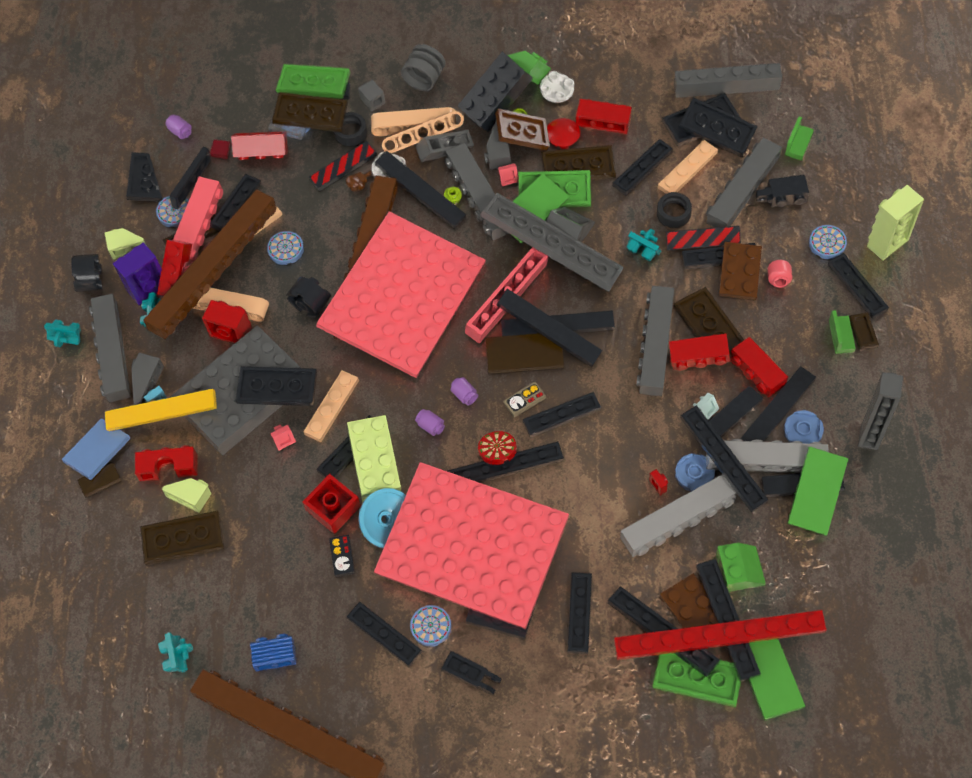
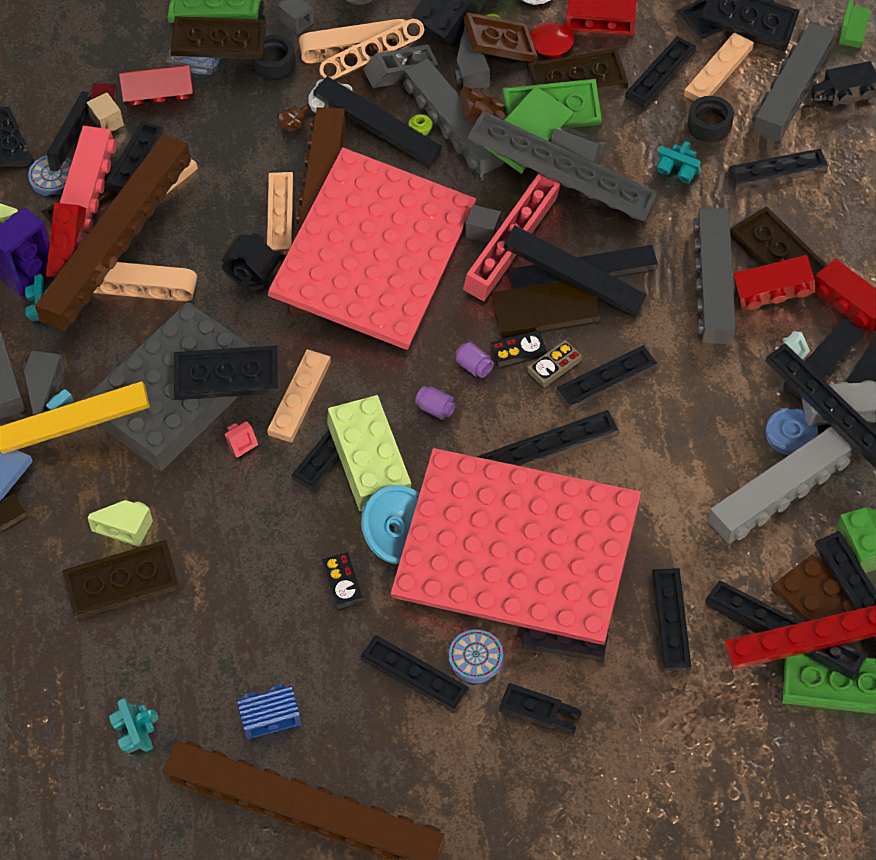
camera: 10 degrees left, 5 degrees down
red arch [135,445,198,481] -> none
medium lavender brick [166,115,192,139] -> none
red brick [202,300,252,344] -> none
medium blue tile [267,231,304,265] -> none
red brick [302,473,361,534] -> none
black tile [309,141,377,192] -> none
red tile [478,431,517,465] -> none
coral tile [498,163,519,186] -> none
red plate [649,469,668,496] -> none
tile [666,226,741,250] -> none
reddish brown plate [719,242,762,300] -> none
coral head [767,260,792,288] -> none
none -> tan brick [86,92,124,132]
none -> light nougat plate [267,172,294,255]
none -> reddish brown plate [459,85,507,123]
none -> dark grey brick [466,205,504,244]
none -> tile [491,330,547,367]

